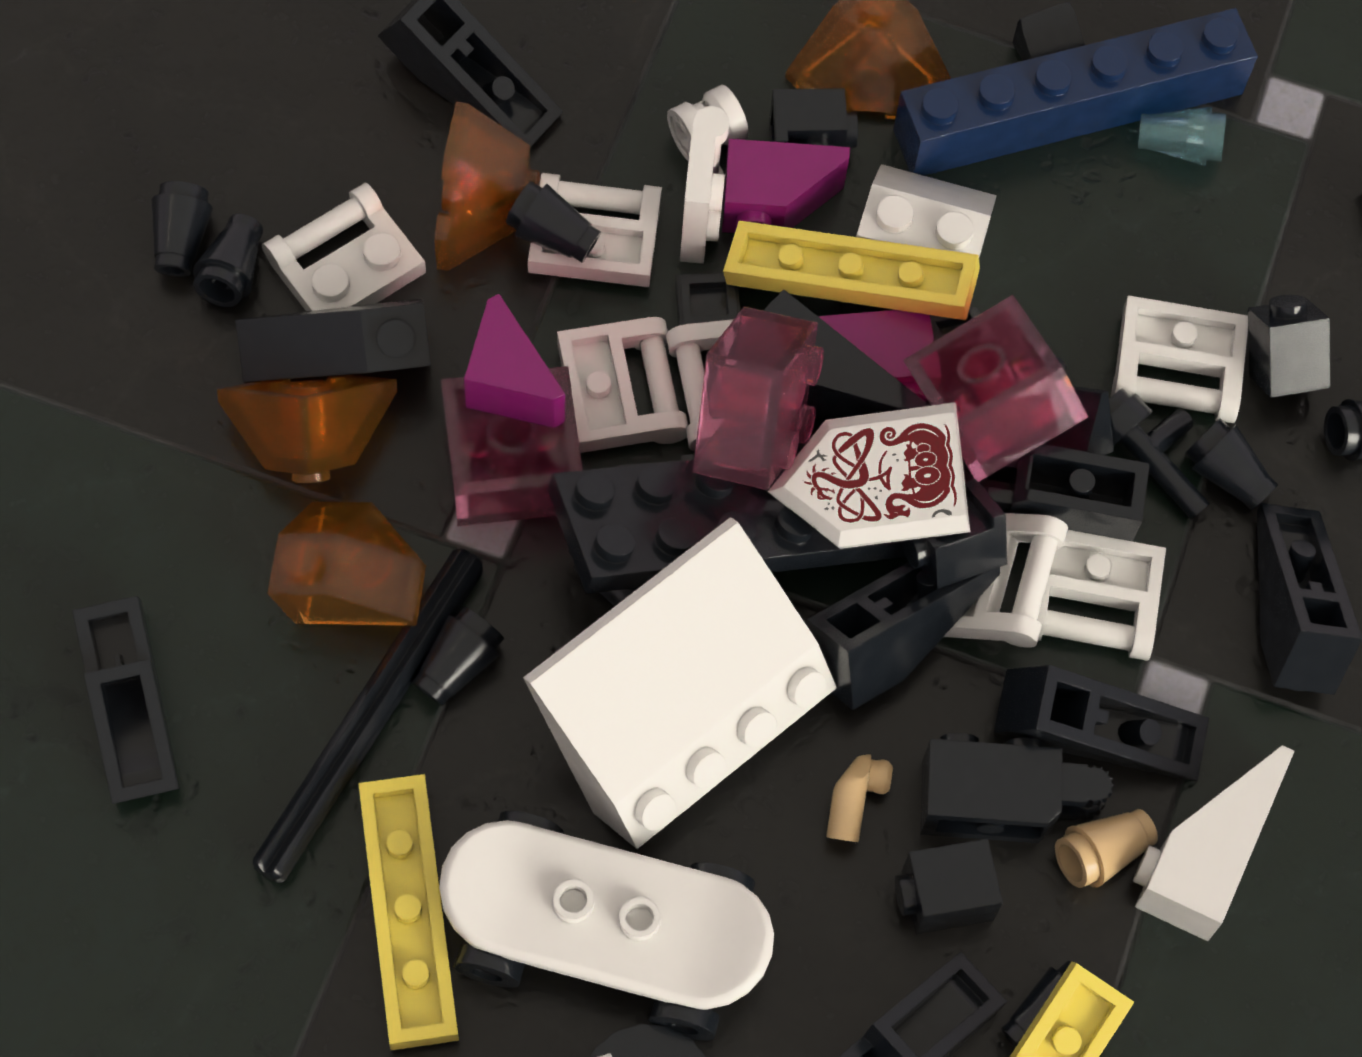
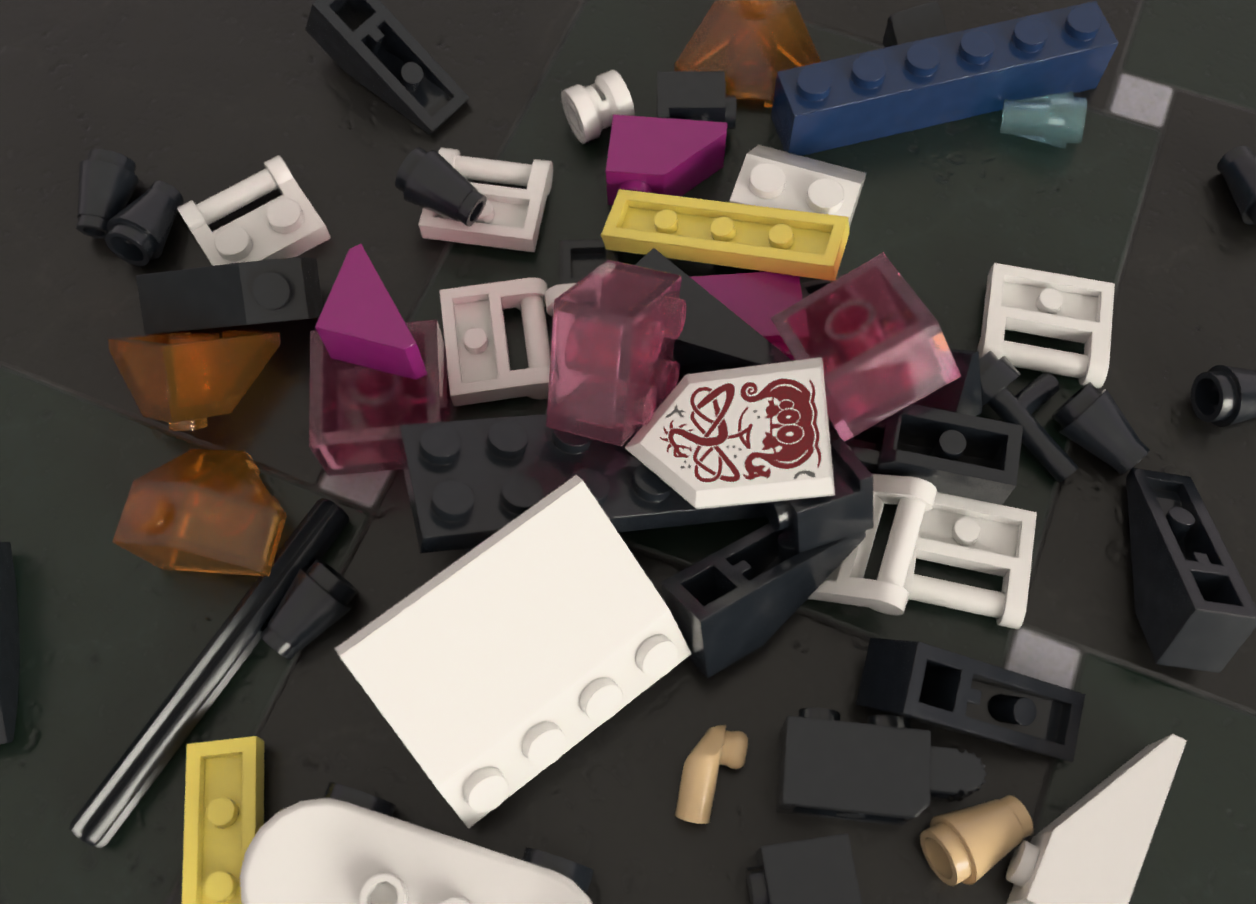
camera: 10 degrees right, 0 degrees up
clear orange slope [435,102,540,271] -> none
white plate [680,106,730,264] -> none
brick [1248,295,1330,398] -> none

